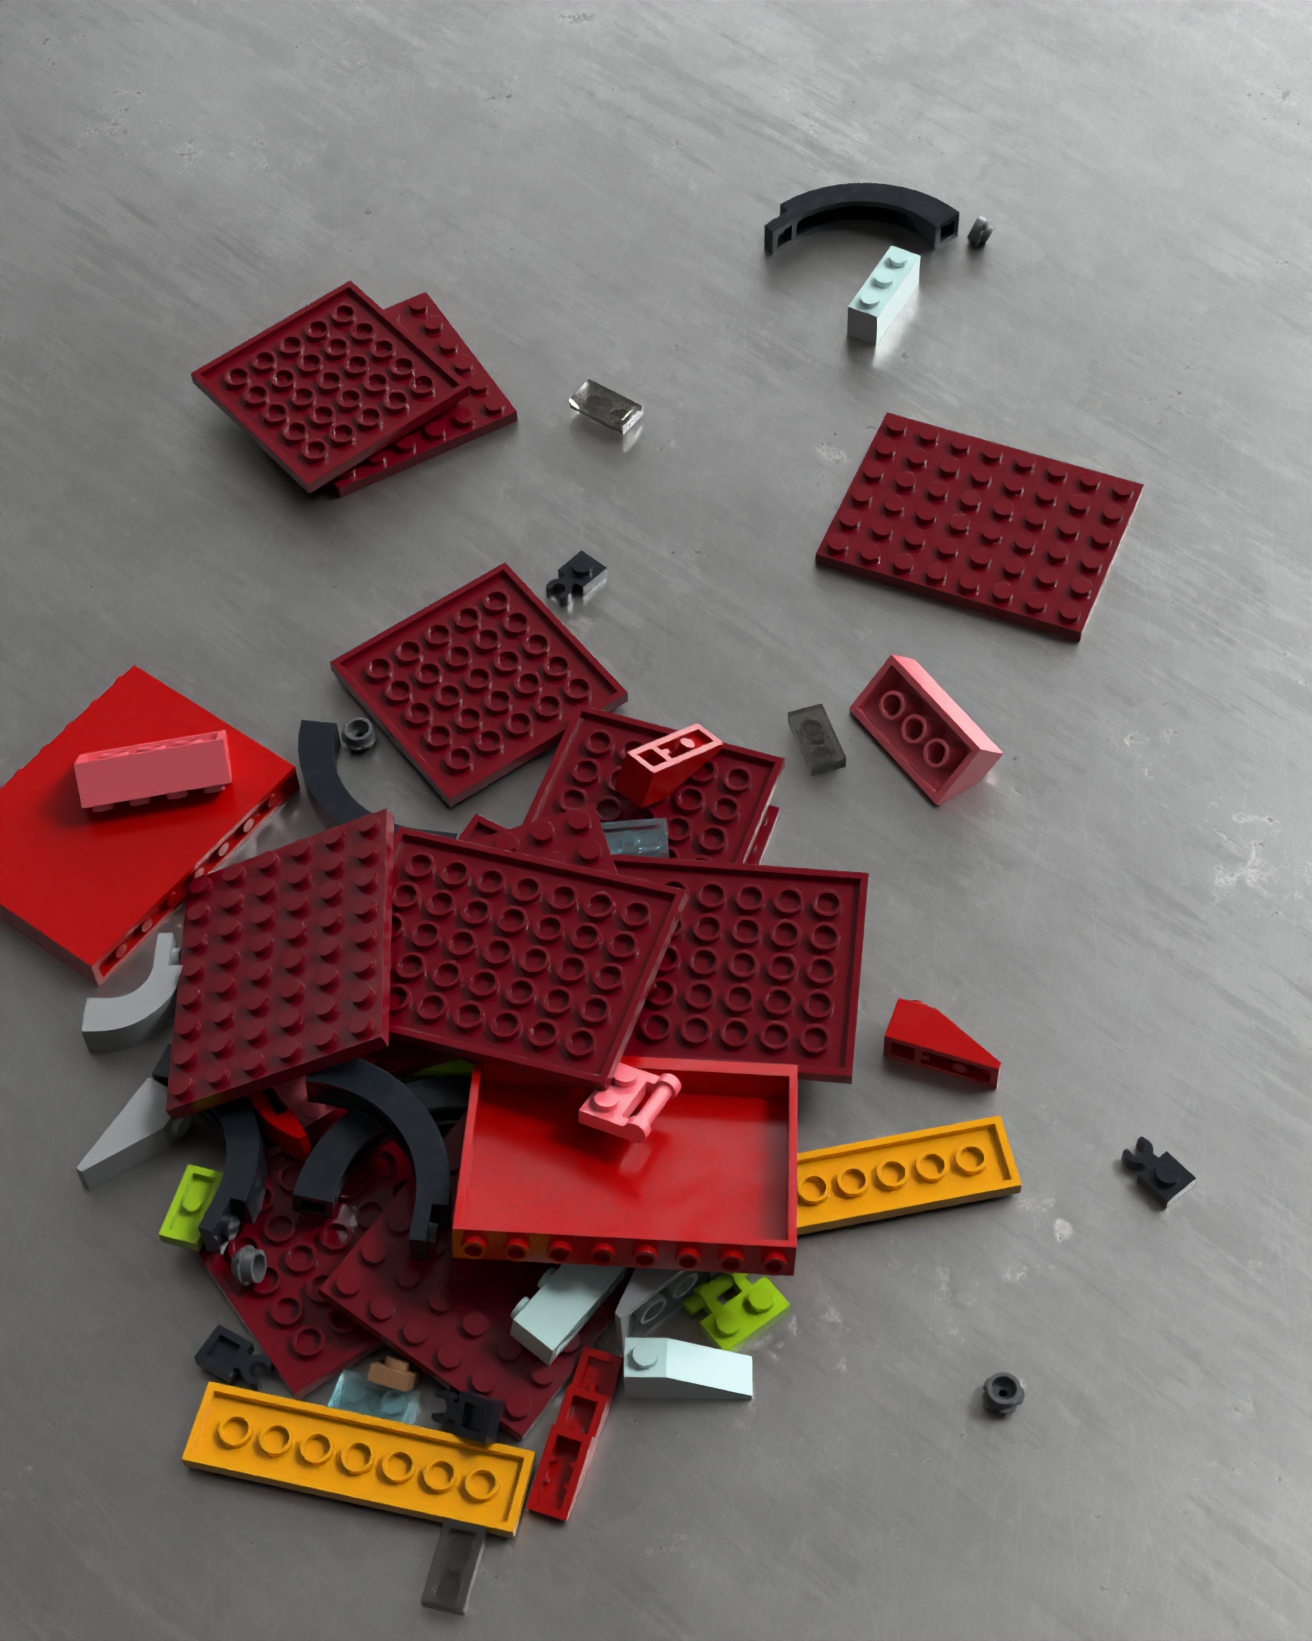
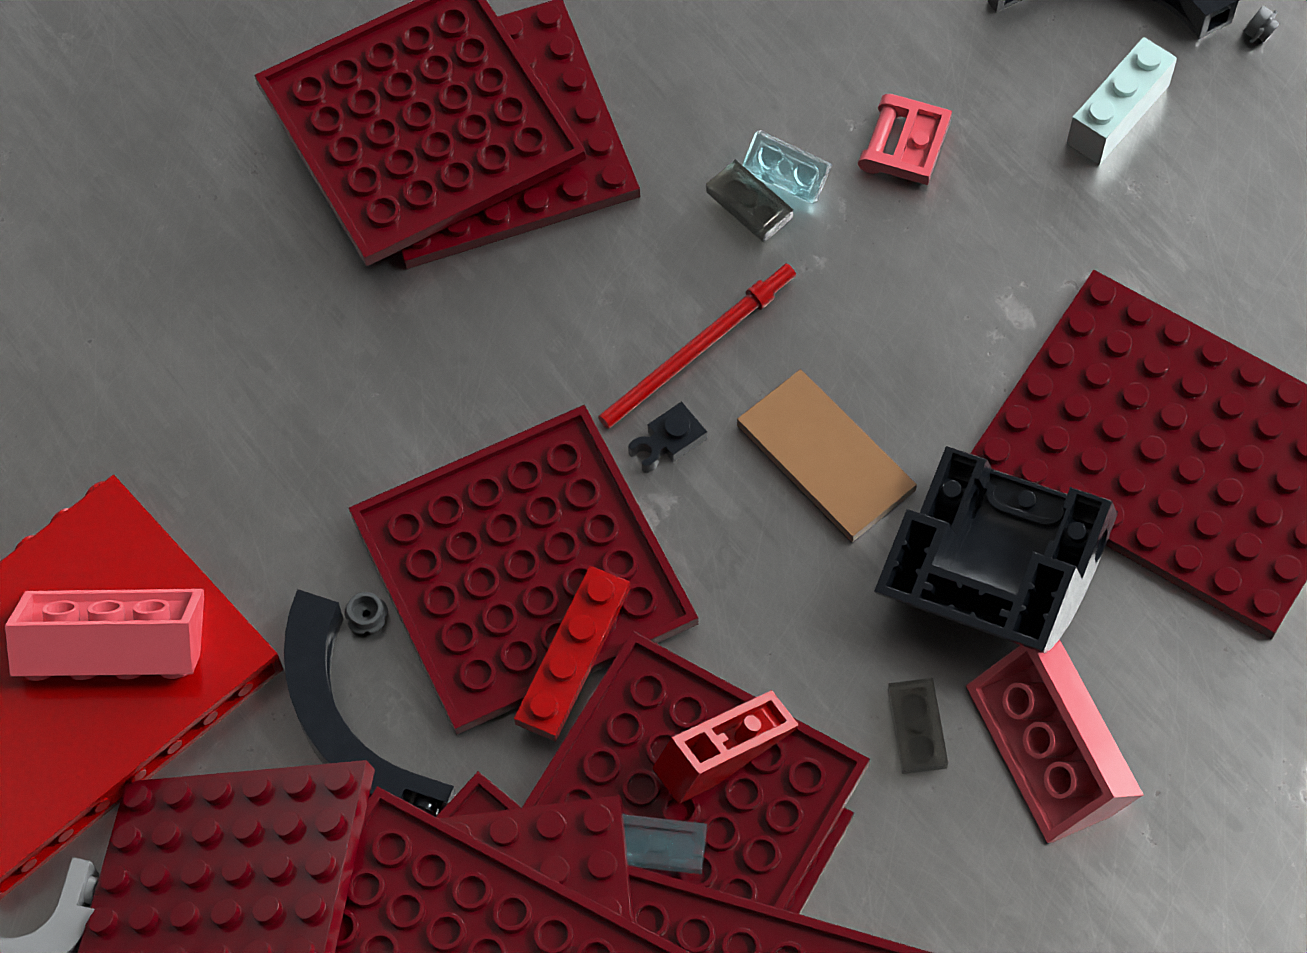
camera: 10 degrees right, 10 degrees up
none -> red plate [514,565,631,742]
none -> red bar [598,263,796,429]
none -> medium nougat tile [737,369,917,543]
none -> clear light blue plate [741,130,832,204]
none -> coral plate [858,94,952,185]
none -> black slope [874,446,1118,653]

